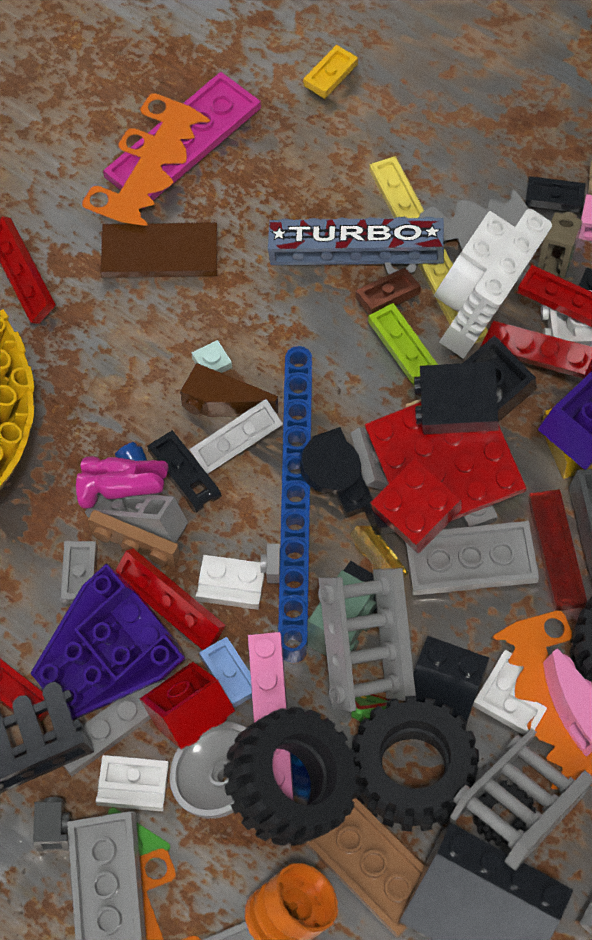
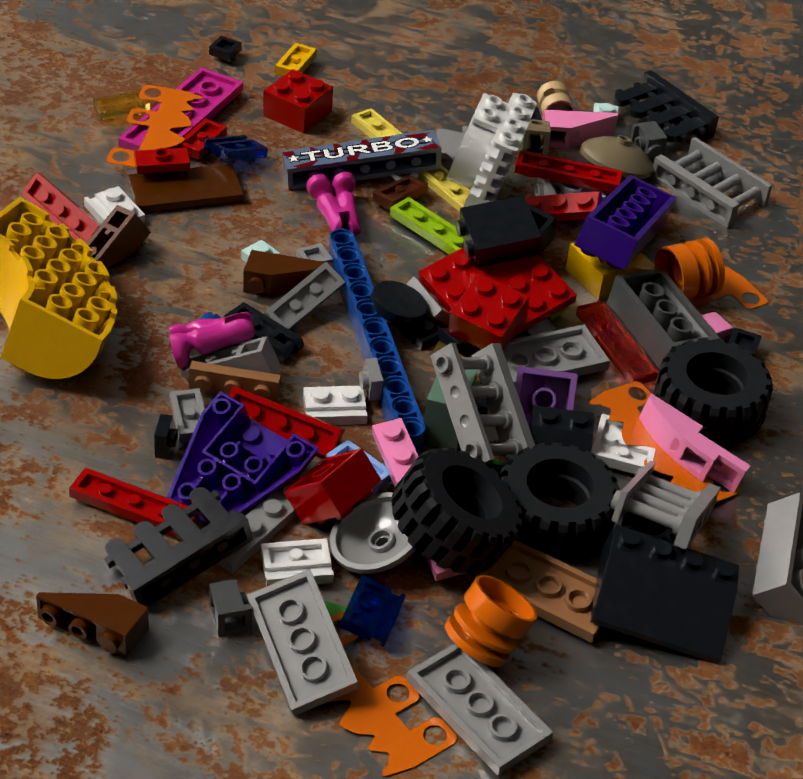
camera: 20 degrees left, 20 degrees down
none -> white plate [84,186,145,224]
none -> reddish brown slope [87,205,151,269]
none -> clear yellow plate [93,90,150,121]
none -> red plate [134,148,190,174]
none -> black plate [154,414,178,459]
none -> red plate [177,118,227,160]
none -> clear blue plate [203,135,268,164]
none -> black plate [209,36,242,62]
none -> red brick [263,69,333,134]
none -> light grey plate [296,243,333,263]
none -> dark pink piece [306,172,361,236]
none -> clear blue plate [338,575,406,647]
none -> medium lavender slope [515,366,578,428]

